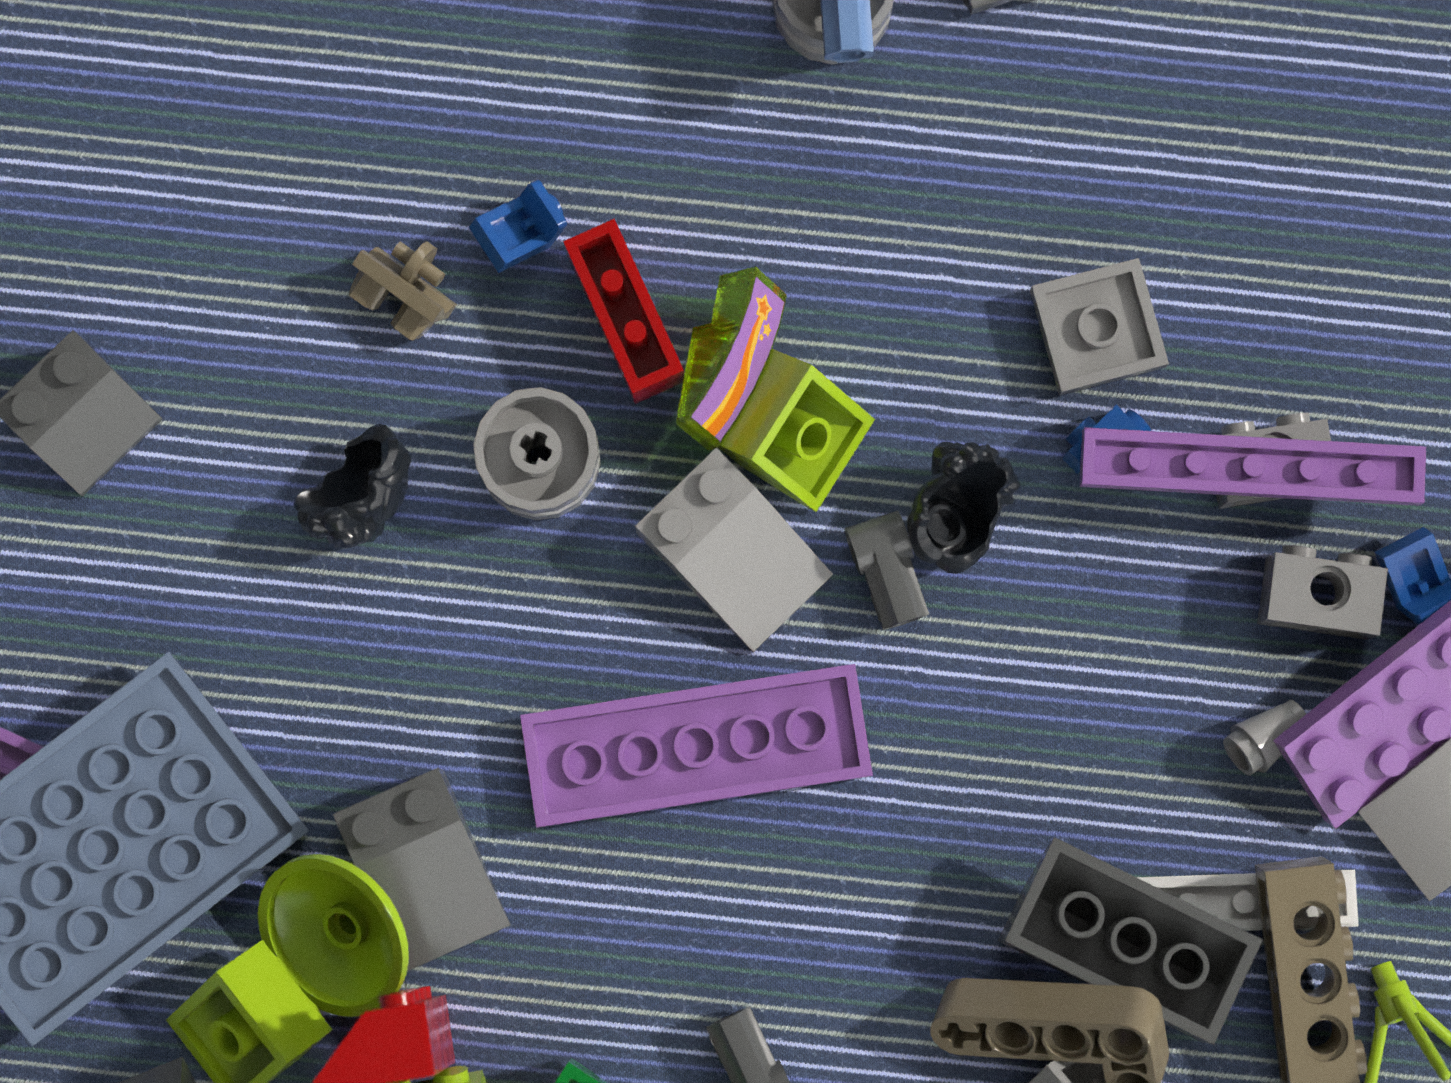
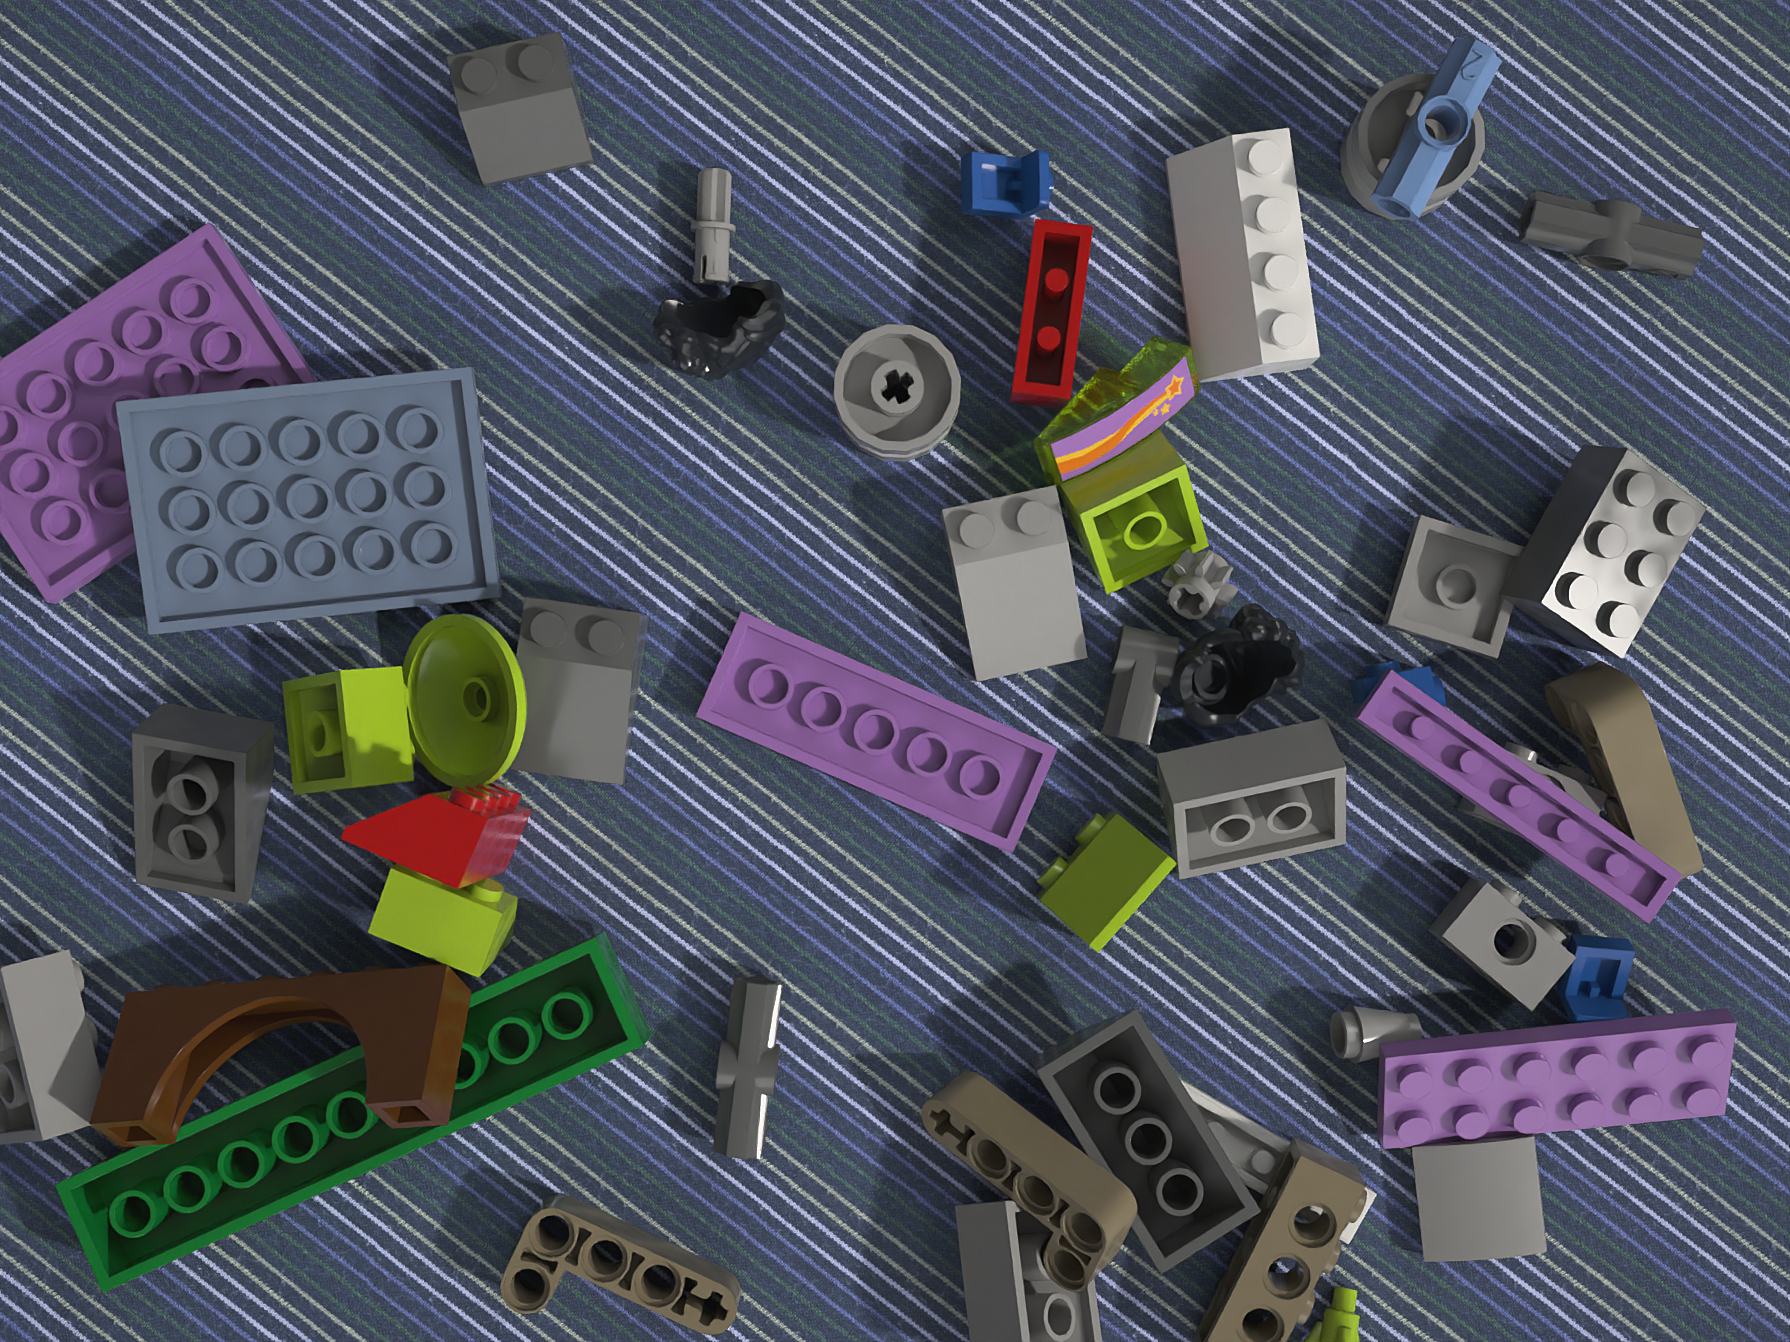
camera: 30 degrees right, 5 degrees up
dark tan hips [348,241,457,341] -> none
none -> light grey axle [690,168,736,286]
none -> lime slope [1036,811,1177,953]
none -> light grey slope [1156,718,1346,880]
none -> light grey gear [1161,549,1238,621]
none -> white slope [1165,128,1320,383]
none -> brick [1499,445,1707,659]
none -> dark tan beam [1544,660,1703,880]

